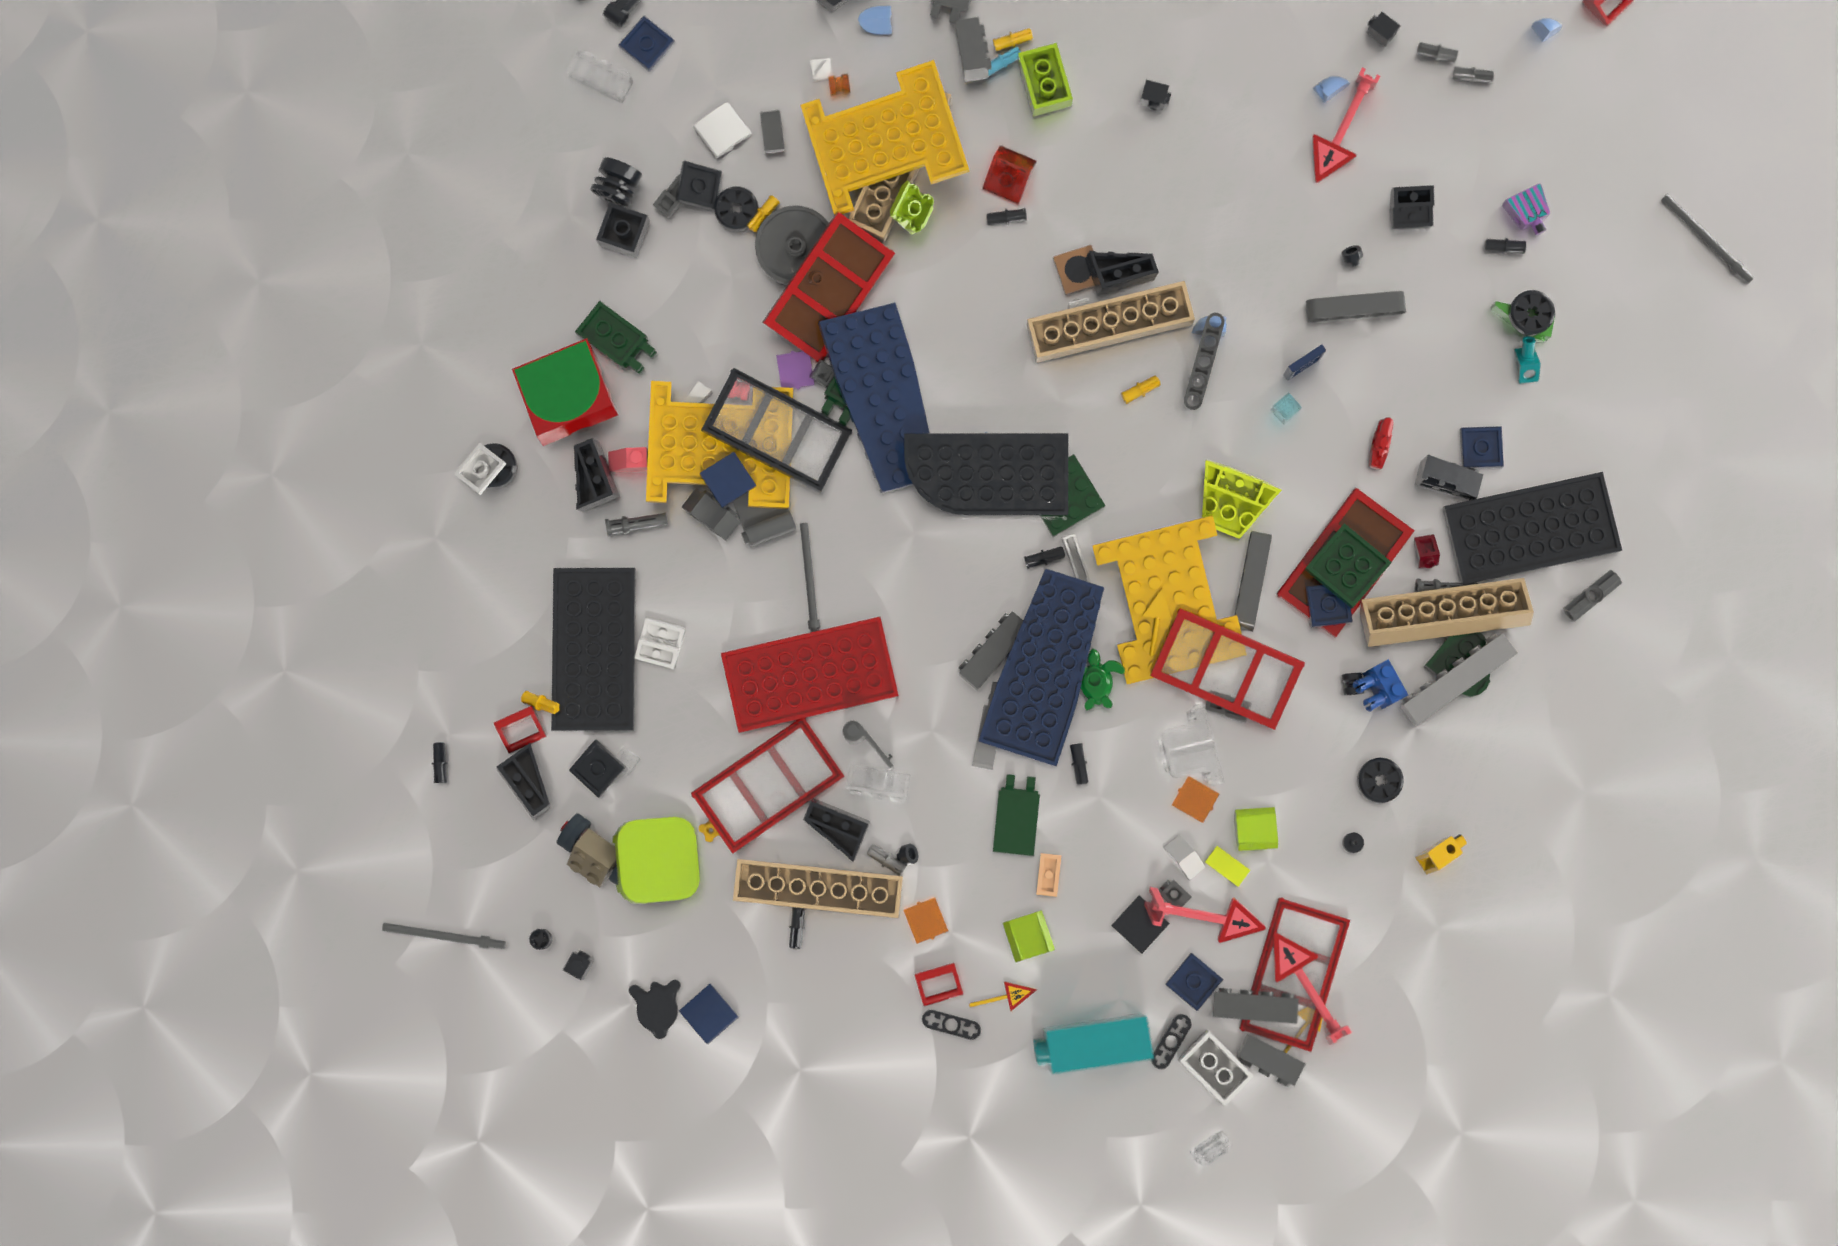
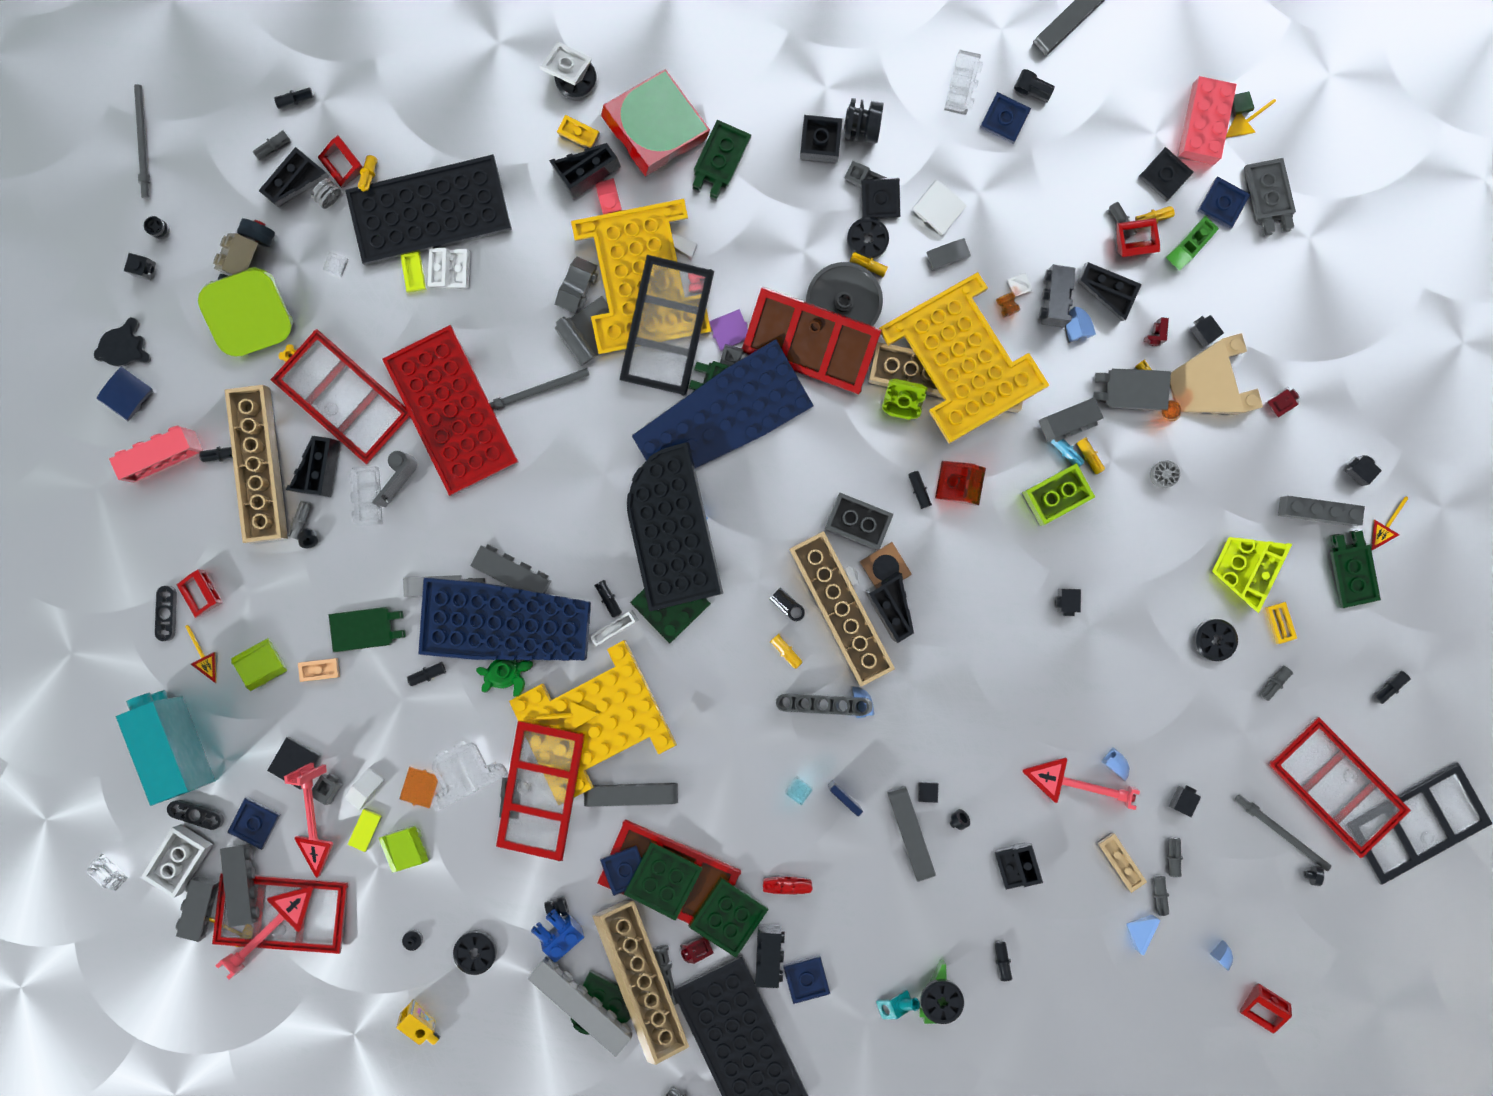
camera: 75 degrees right, 5 degrees up
black tile [569,739,626,798] -> none
dark grey pin [605,512,668,537] -> none
dark blue tile [700,452,756,508] -> none
clear orange piece [903,898,948,944] -> none
neon yellow wedge [1202,460,1282,539] -> none
torso [1502,183,1550,236] -> none
none -> coral brick [109,426,203,483]
none -> dark grey axle [253,130,290,160]
none -> light grey wheel [311,178,341,209]
none -> neon yellow tile [401,251,427,293]
none -> yellow plate [557,115,600,149]
none -> dark green plate [688,877,769,958]
none -> black piece [769,587,805,622]
none -> dark grey brick [825,493,894,551]
none -> black tile [918,782,939,803]
none -> wedge [1039,264,1076,328]
none -> tan plate [1097,833,1147,893]
none -> light blue slope [1127,915,1160,955]

